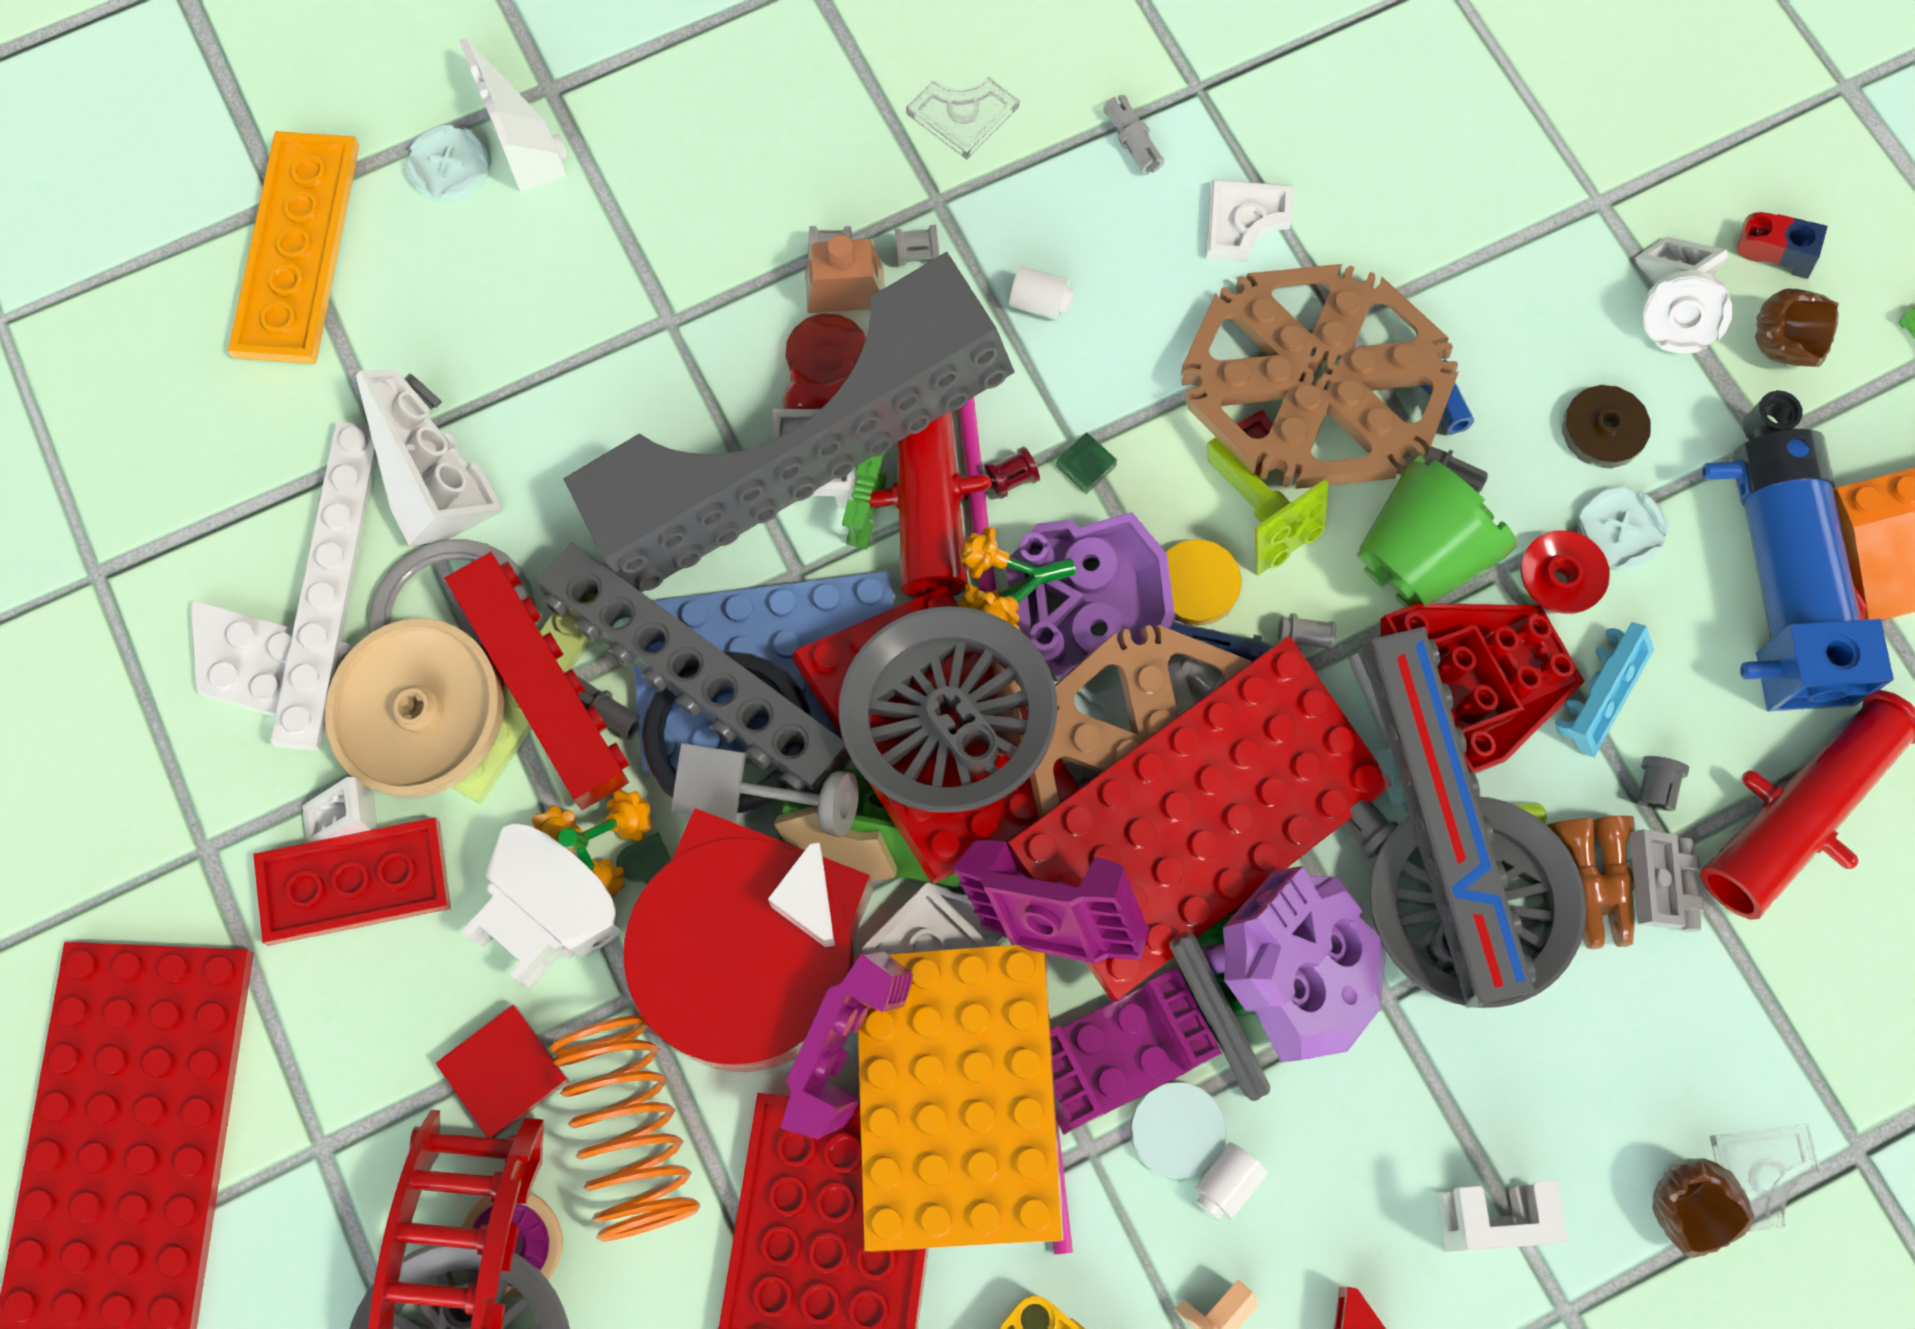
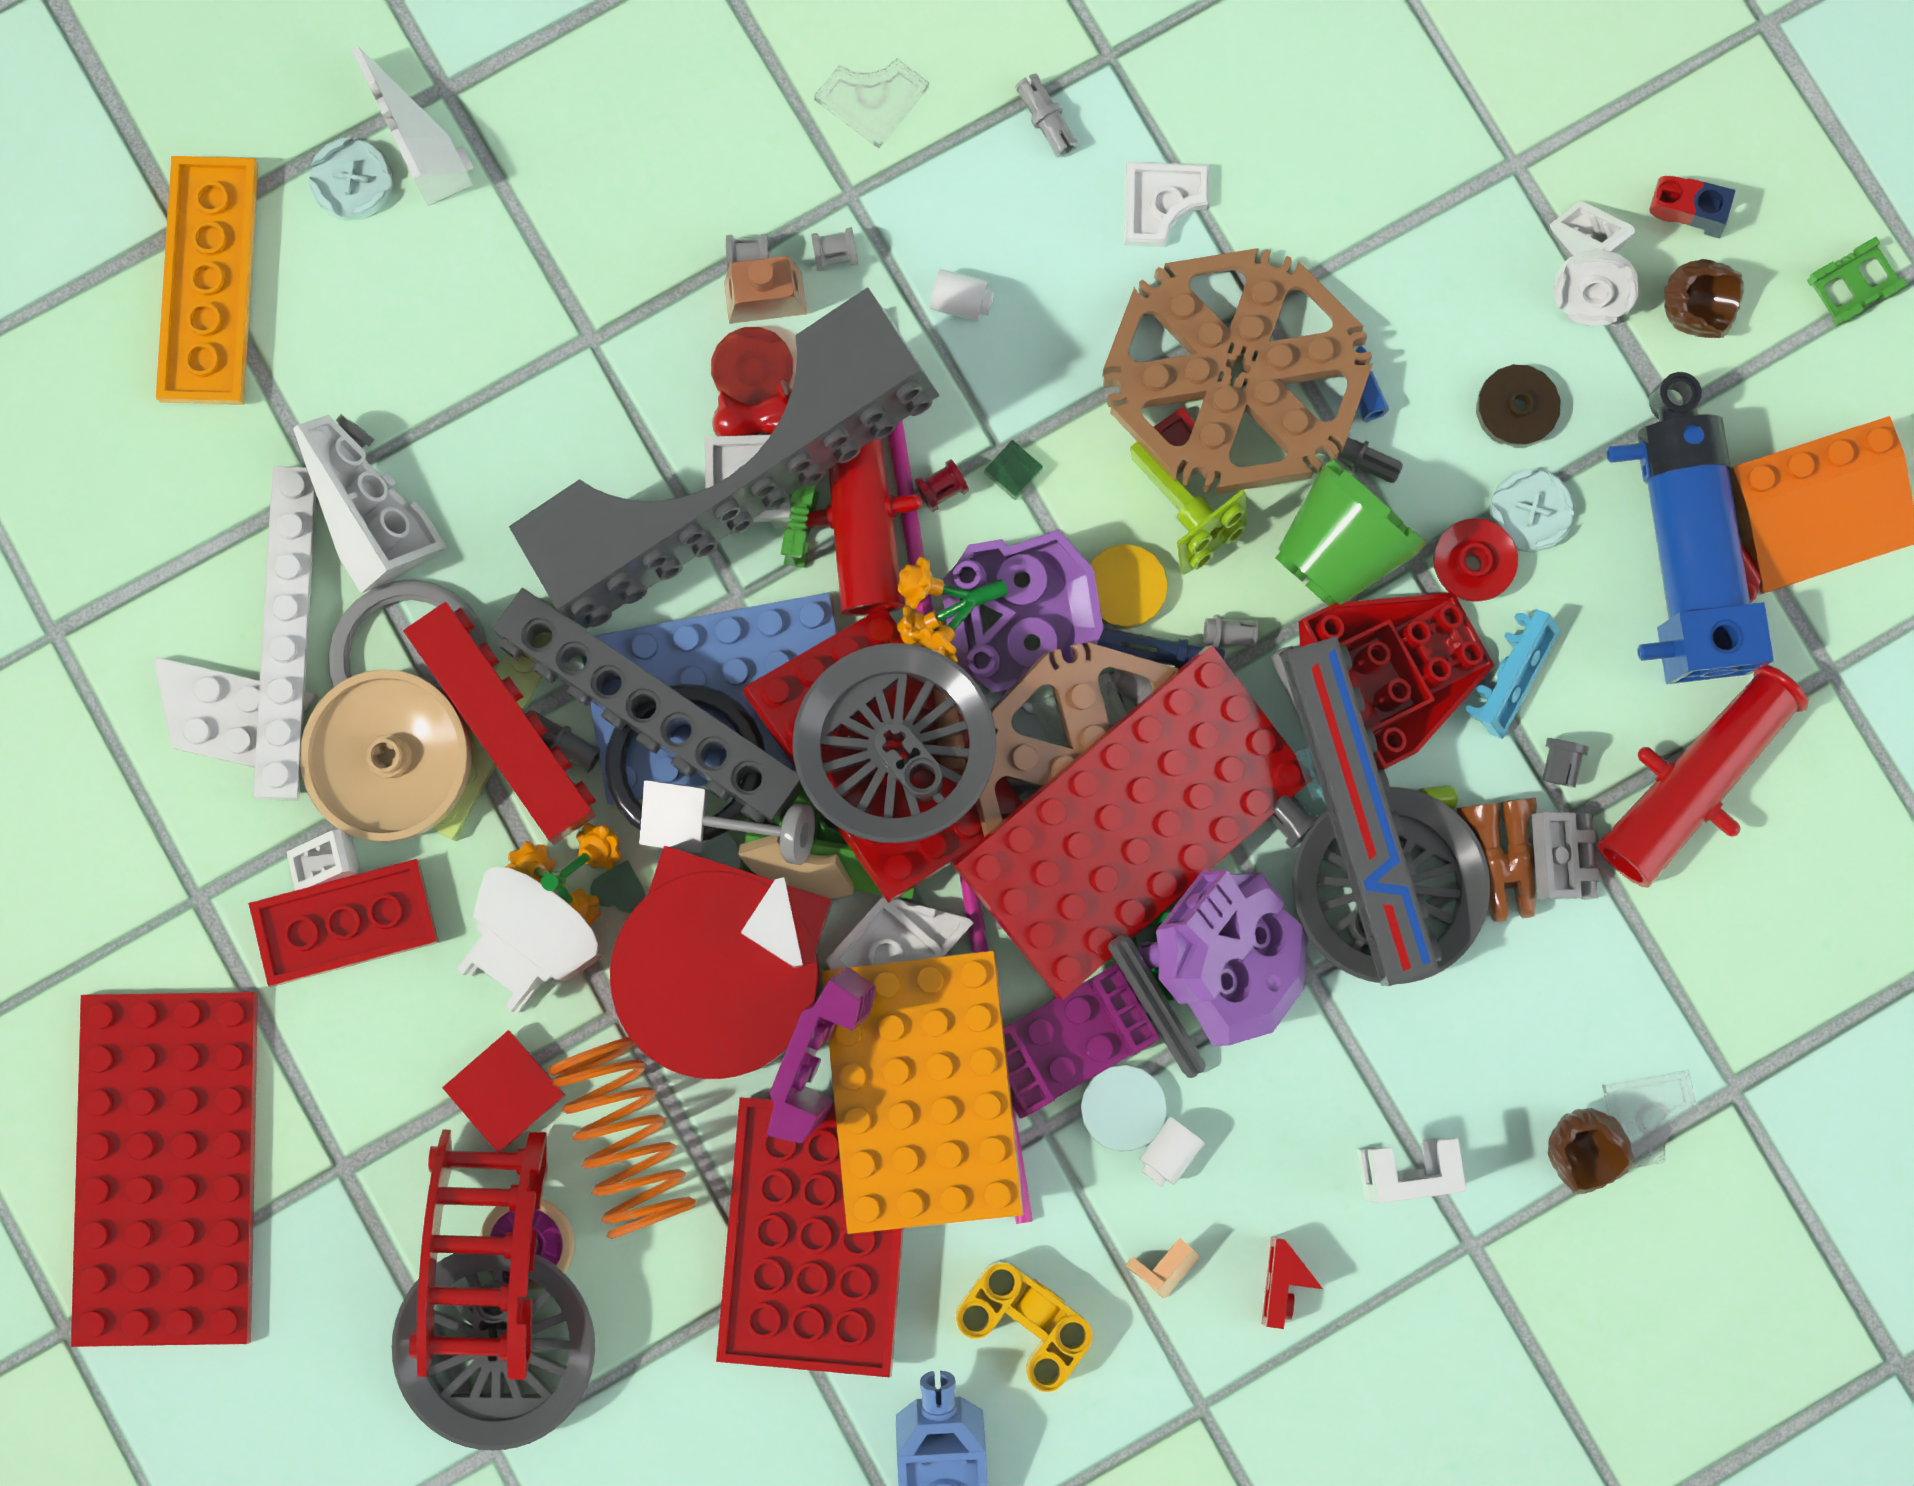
camera: 10 degrees left, 10 degrees up
magenta plate [952,840,1149,964] -> none

